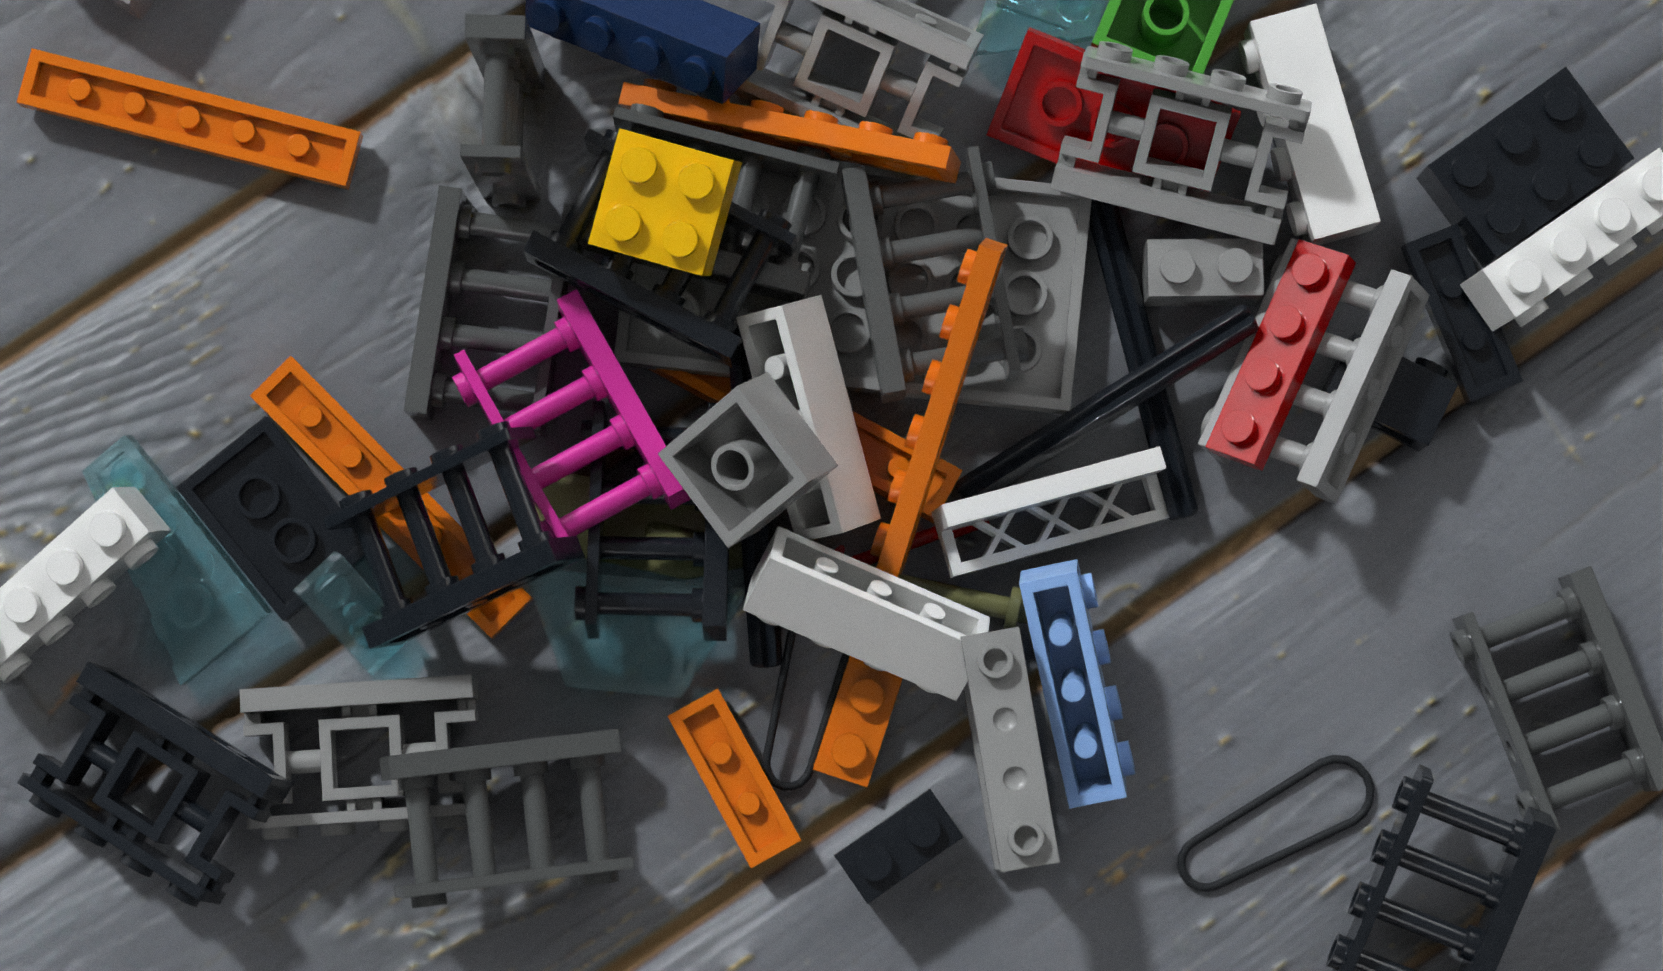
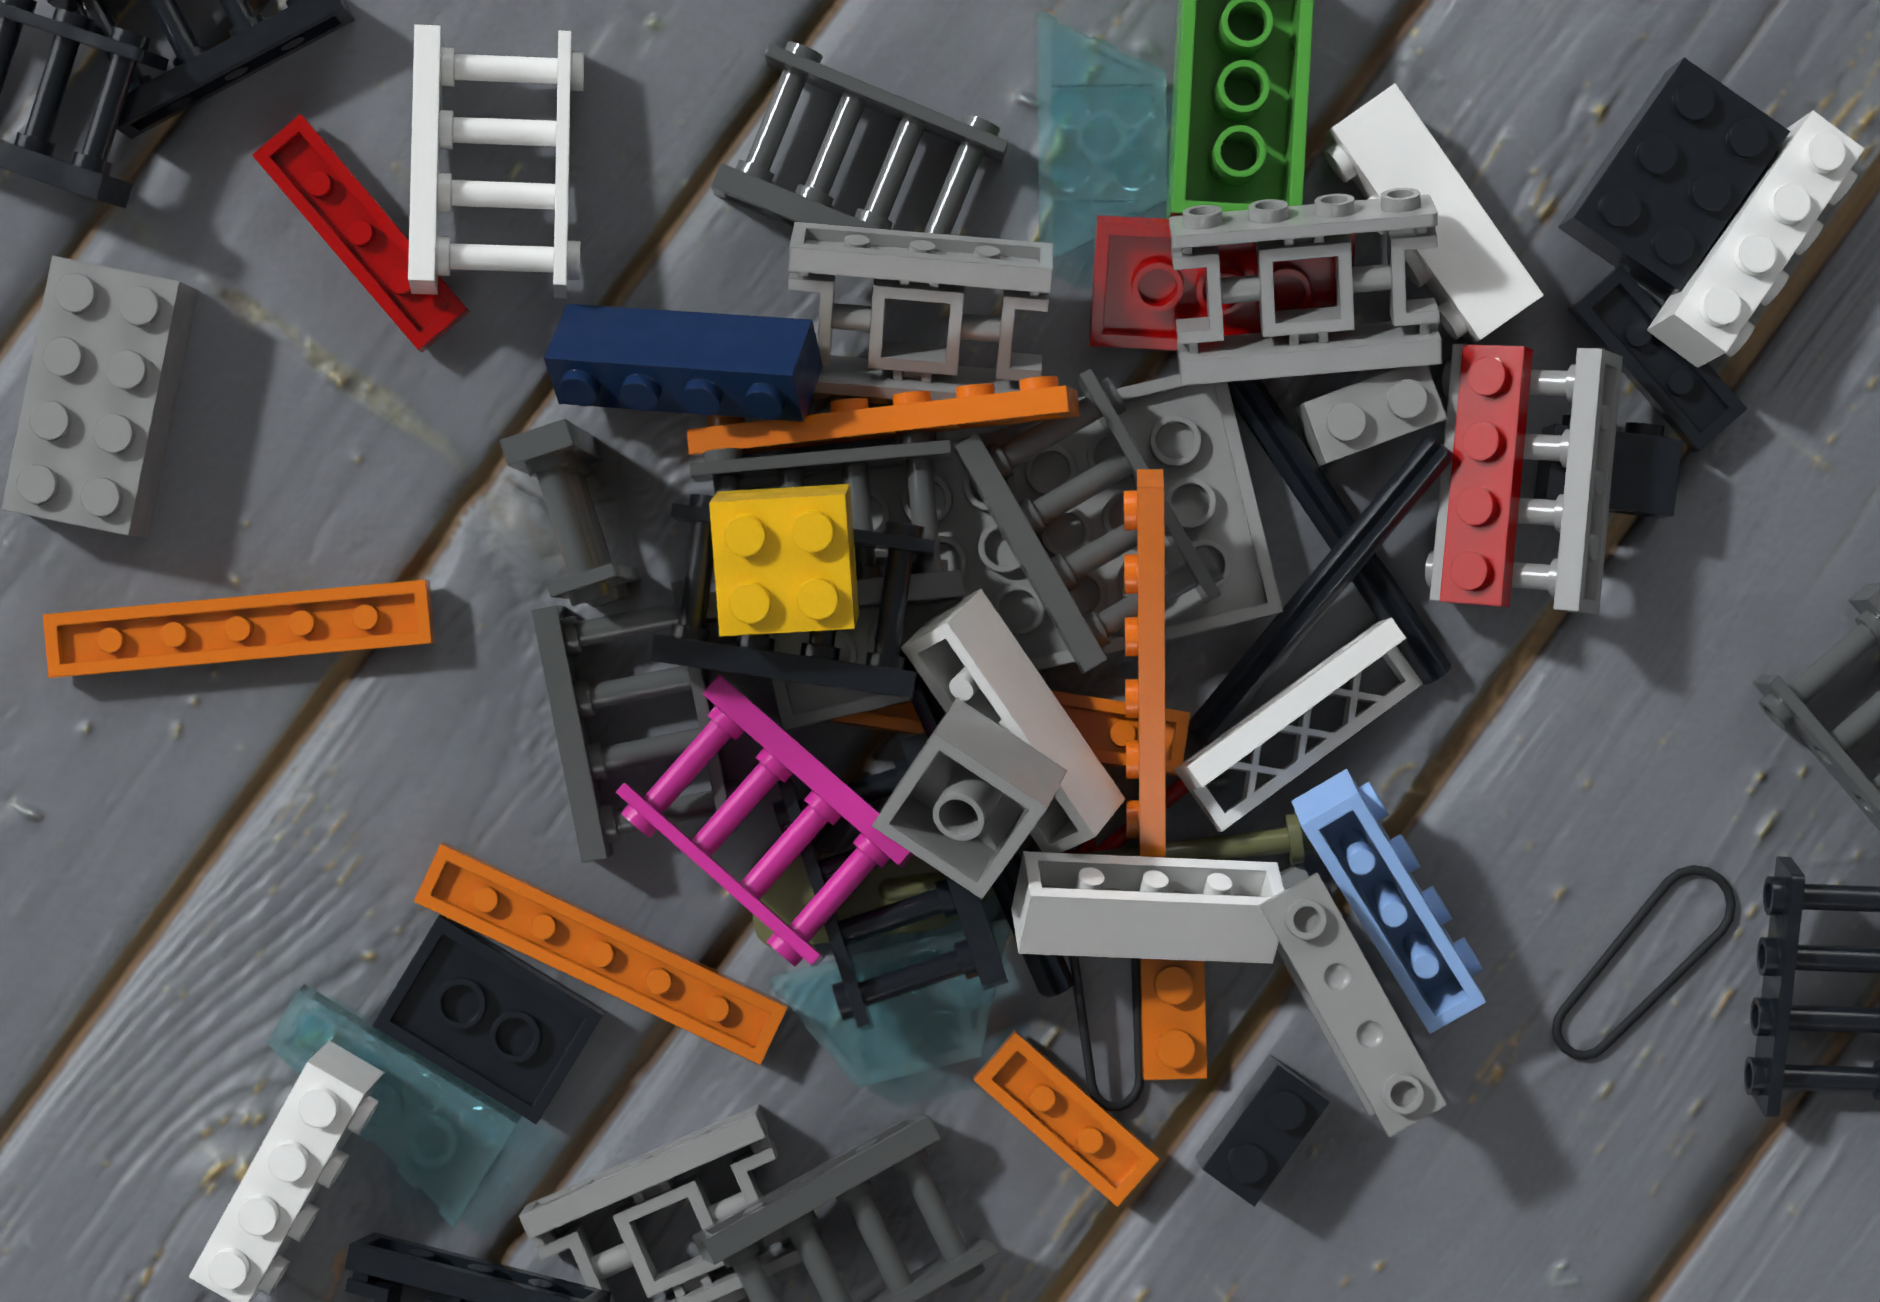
camera: 20 degrees left, 5 degrees up
clear light blue plate [293,551,408,675] -> none
black fence [323,421,585,649] -> none

